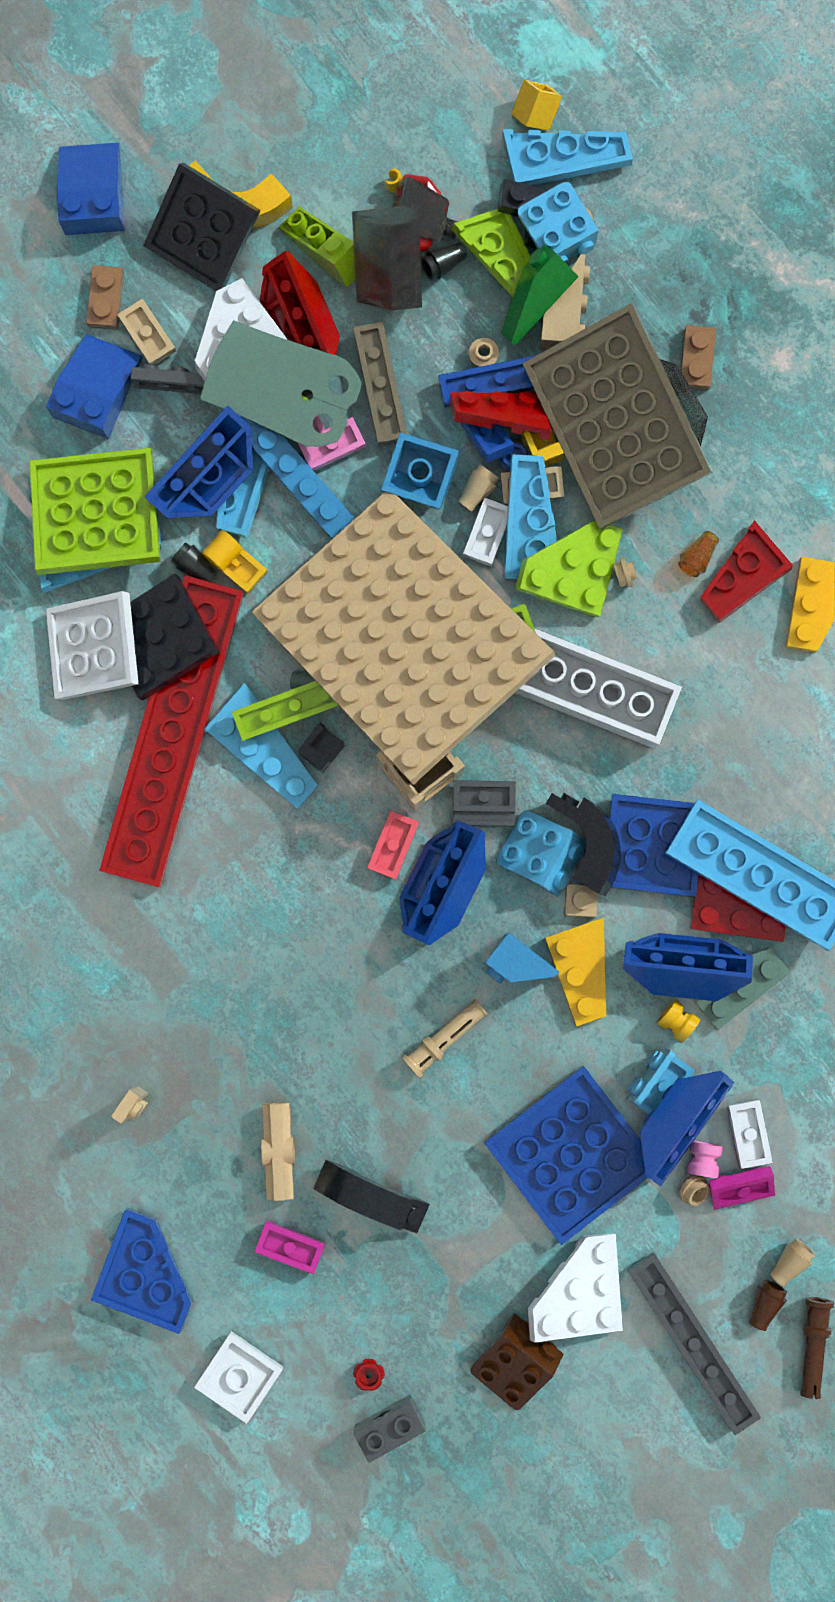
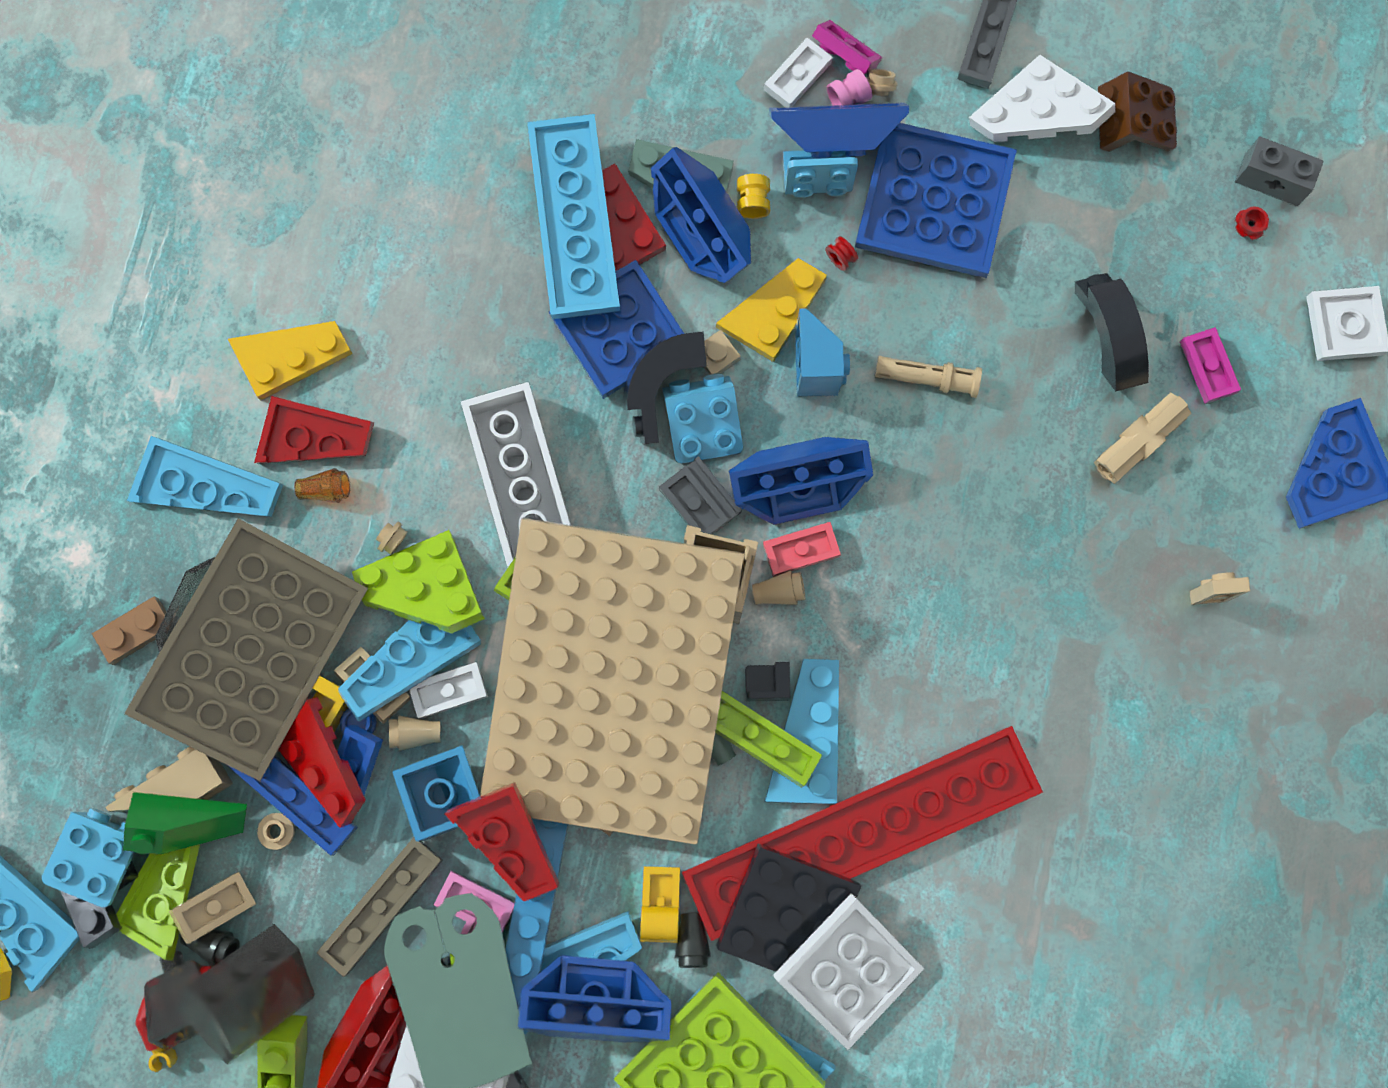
camera: 130 degrees left, 5 degrees down
none -> medium azure wing [127,436,284,517]
none -> tan plate [169,872,256,944]
none -> red wing [445,782,560,902]
none -> tan cone [752,570,806,605]
none -> red bush [825,236,858,271]

